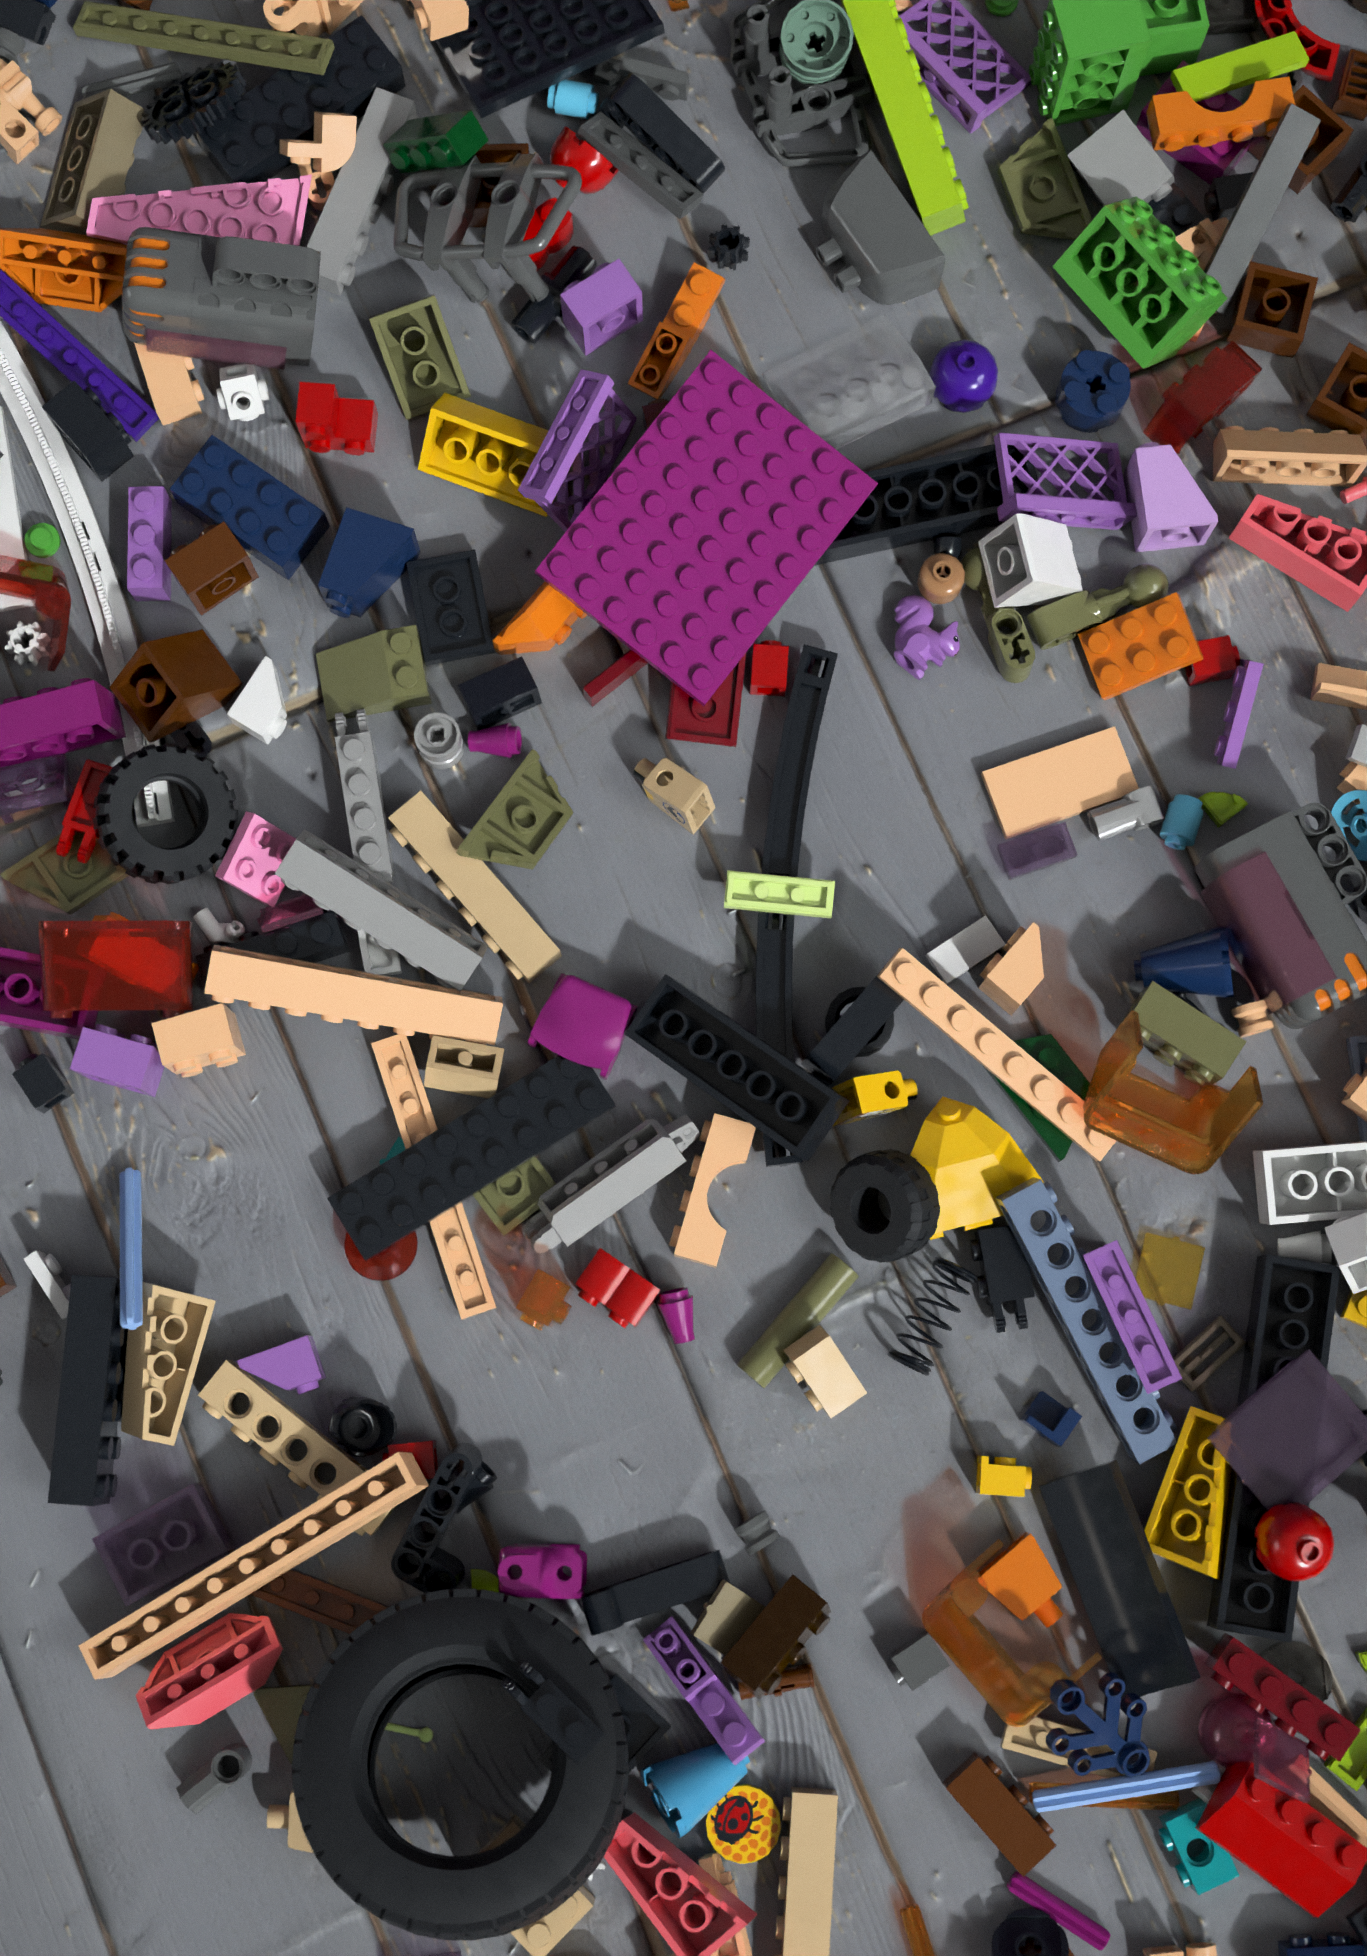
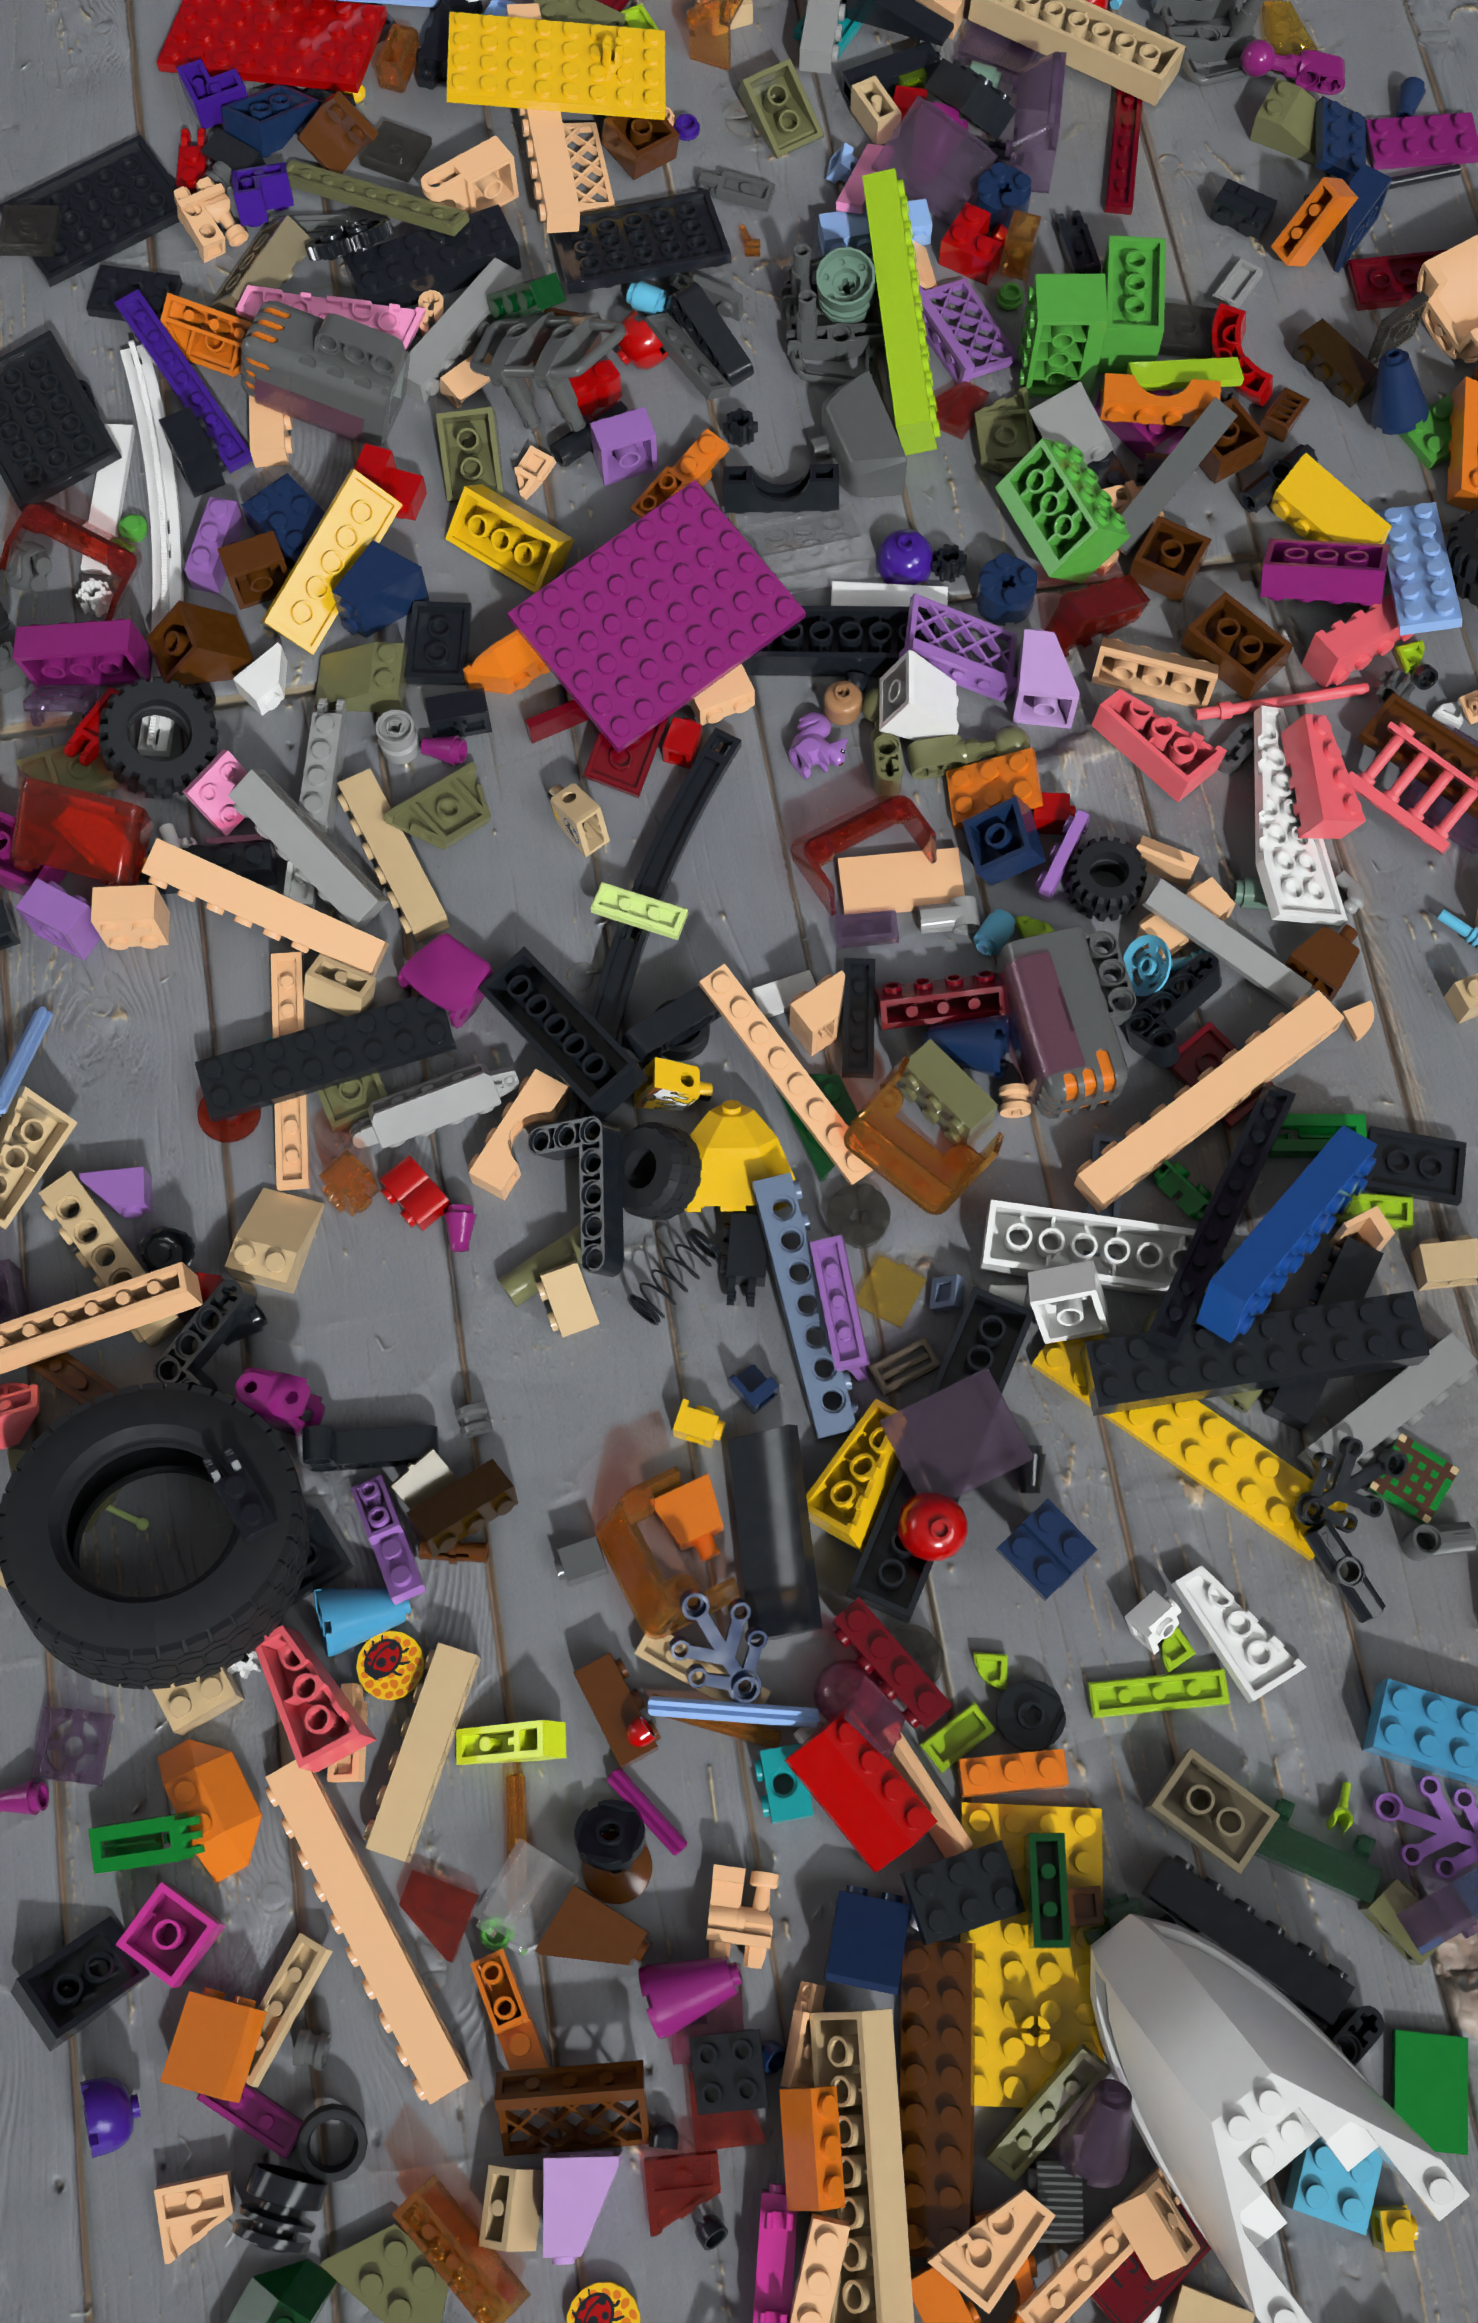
camera: 15 degrees right, 10 degrees down
white brick [216,361,269,421] -> none
light nougat brick [280,112,357,173] -> none
medium lavender fence [518,369,637,532] -> none
none -> tan slope [225,1188,325,1294]
none -> dark purple brick [232,162,294,227]
none -> yellow plate [261,469,402,655]
none -> light nougat hinge [440,352,493,409]
none -> neon yellow slope [456,1720,567,1765]
none -> light nougat slope [514,445,556,501]
none -> black beam [528,1116,624,1277]
none -> red hinge [626,1715,656,1747]
none -> light nougat brick [689,664,755,726]
none -> black arch [723,464,839,514]
none -> clear red windscreen [791,795,937,916]
none -> clear smoke plate [826,1183,891,1249]
none -> white tile [831,581,948,607]
none -> black plate [842,958,875,1079]
none -> dark red brick [875,970,1006,1030]
none -> sand blue plate [929,1274,965,1313]
none -> black gear [931,544,967,583]
none -> clear red wing [936,381,989,440]
none -> dark blue brick [962,796,1046,886]
none -> black tyre [1065,836,1147,922]

